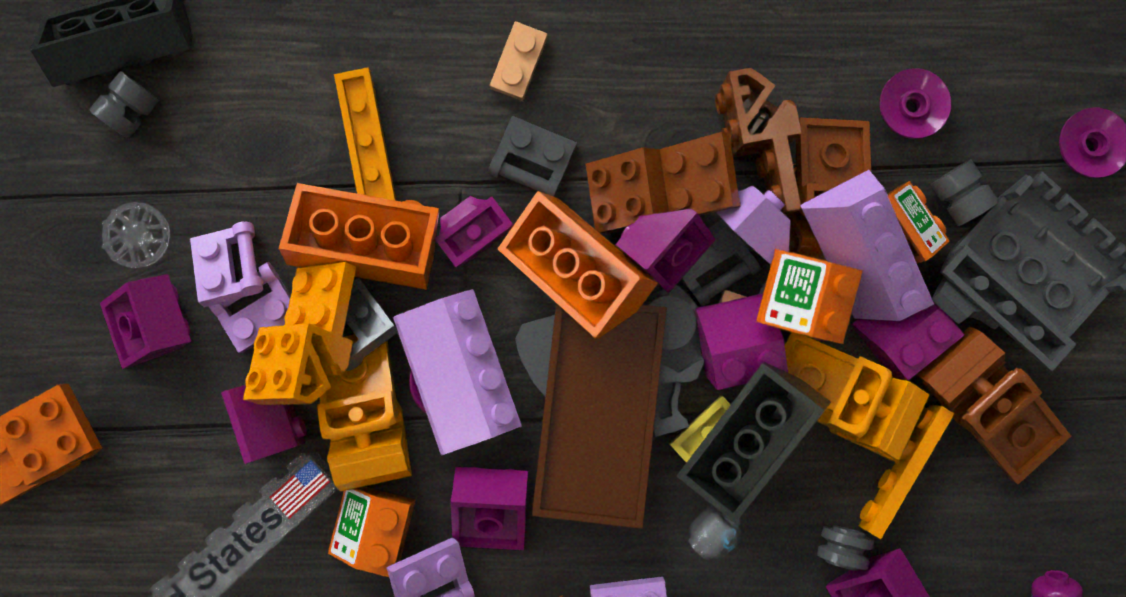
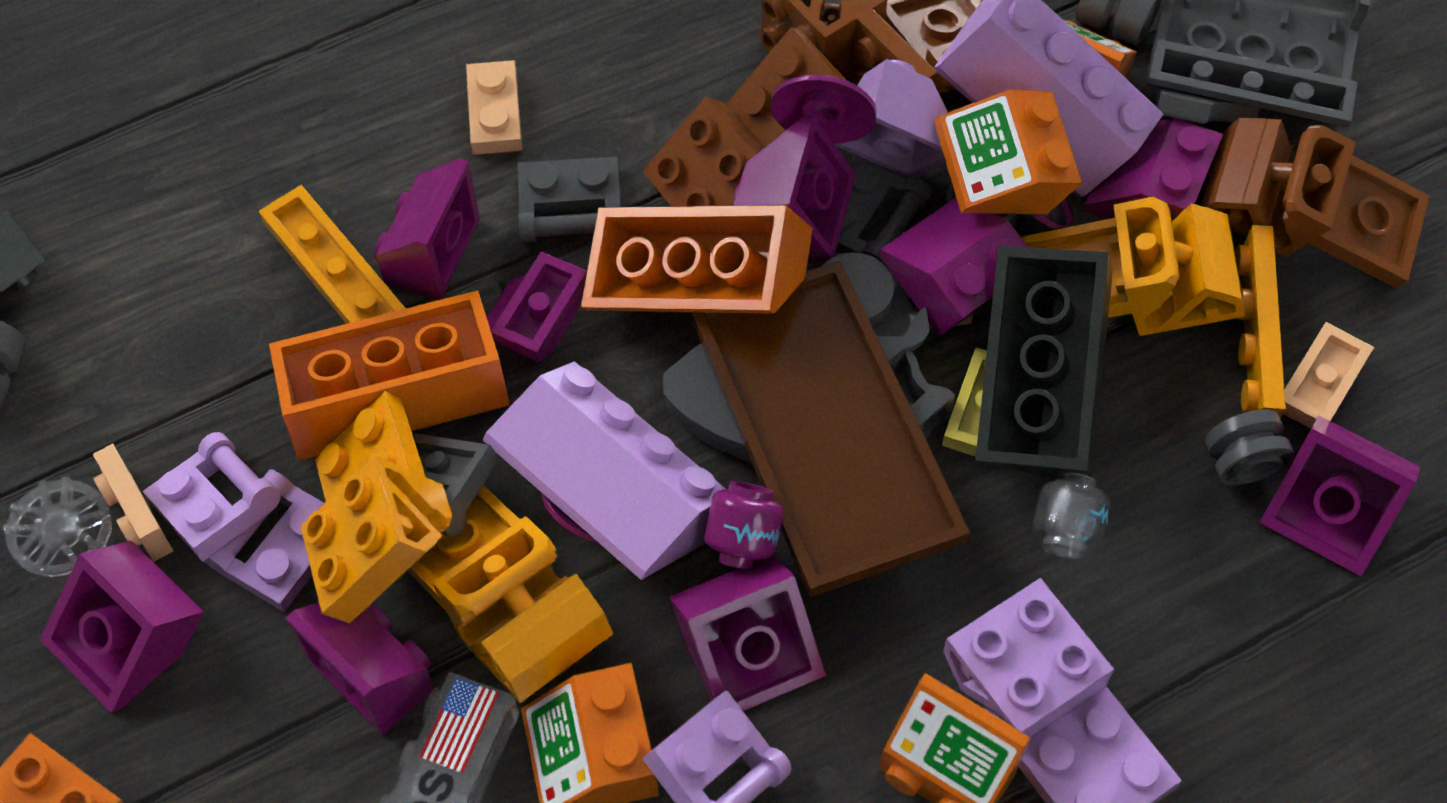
camera: 25 degrees left, 25 degrees down
none -> light nougat plate [93,444,173,562]
none -> magenta slope [374,158,480,300]
none -> magenta head [704,481,783,569]
none -> magenta dish [771,75,877,144]
none -> light nougat plate [1283,322,1374,429]

